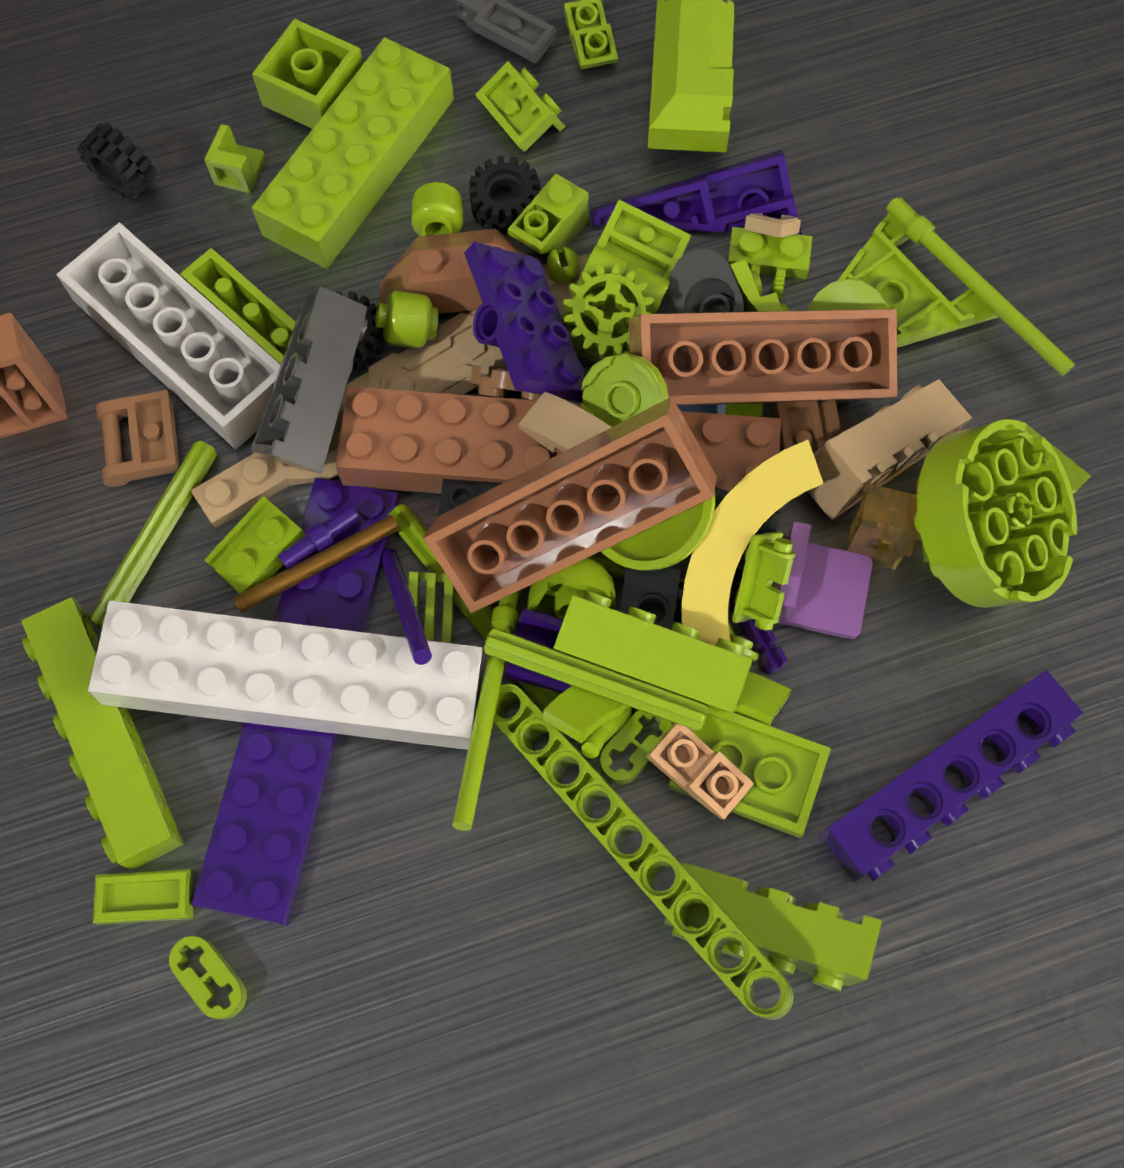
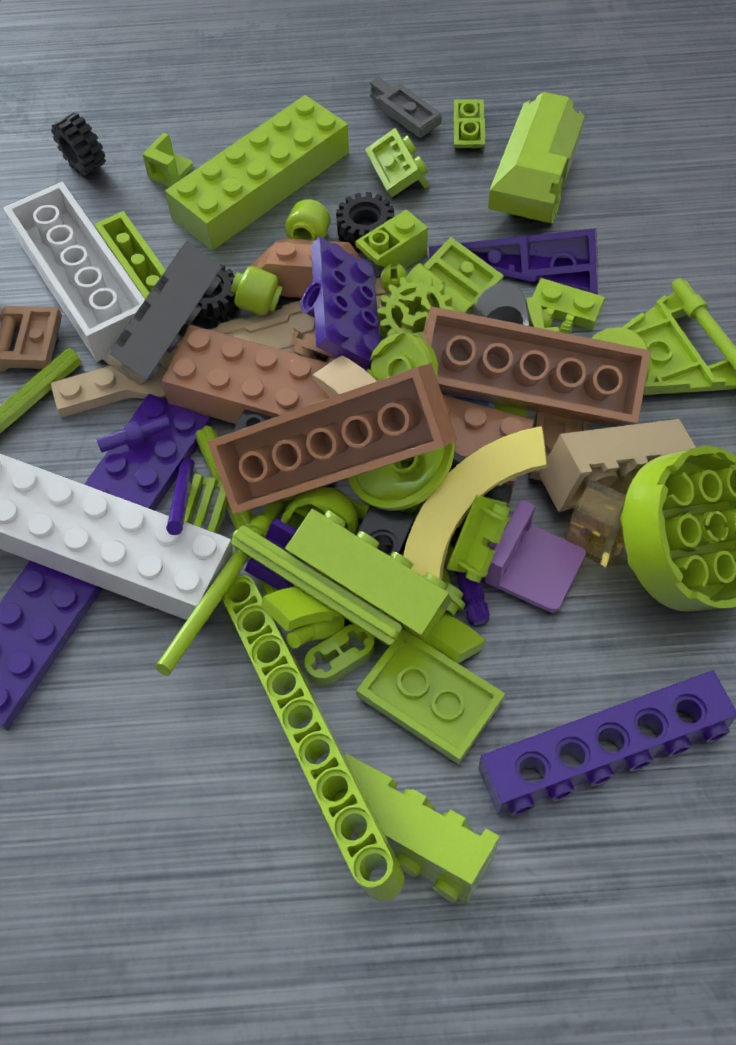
camera: 15 degrees right, 10 degrees down
lime plate [204,496,306,594] -> none
pearl gold bar [233,514,400,614] -> none
lime brick [252,18,363,129] -> none
light nougat slope [646,723,754,819] -> none
tan tile [744,213,801,238] -> none

